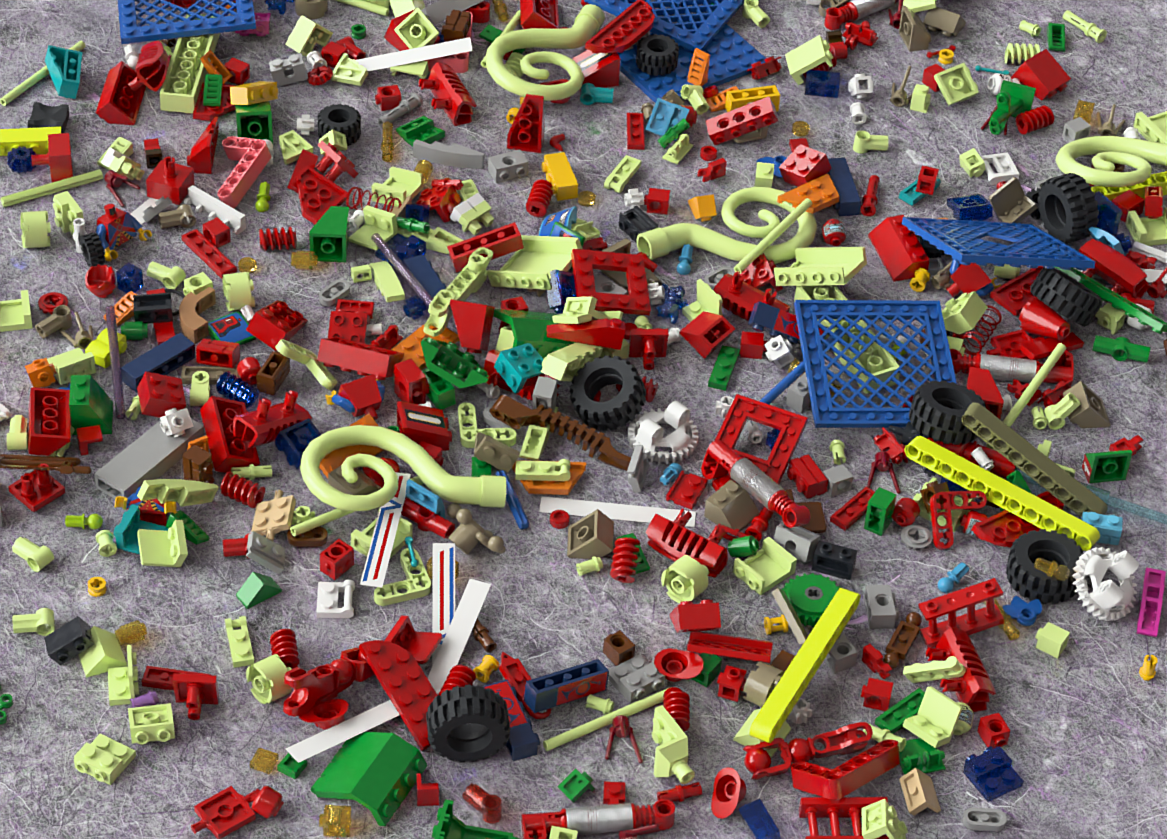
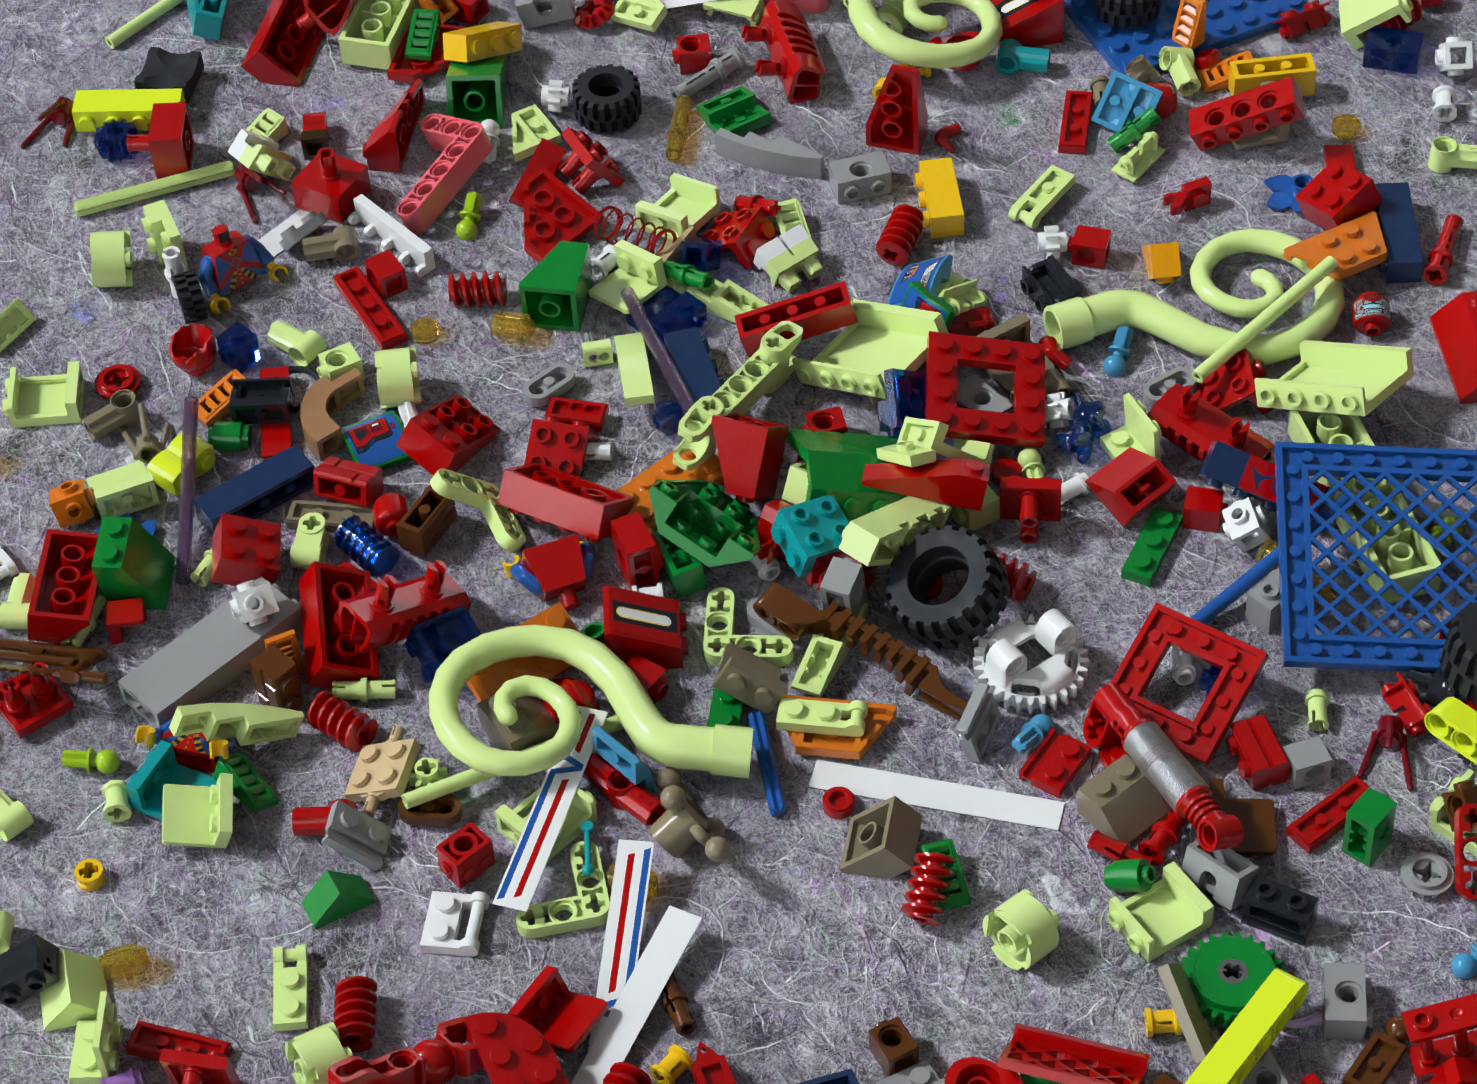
camera: 15 degrees right, 5 degrees up
yellowish green brick [319,130,348,156] -> none
red hinge [371,325,403,350] -> none
clear yellow brick [414,160,434,184] -> none
yellowish green pin [576,556,603,576] -> none
clear yellow tile [578,191,596,207] -> none
red piece [645,509,728,578] -> none
red slope [669,600,721,633] -> none
red tile [700,146,717,161] -> none
white gear [715,396,734,419] -> none
yellowish green brick [754,162,775,188] -> none
red head [892,497,920,527] -> none

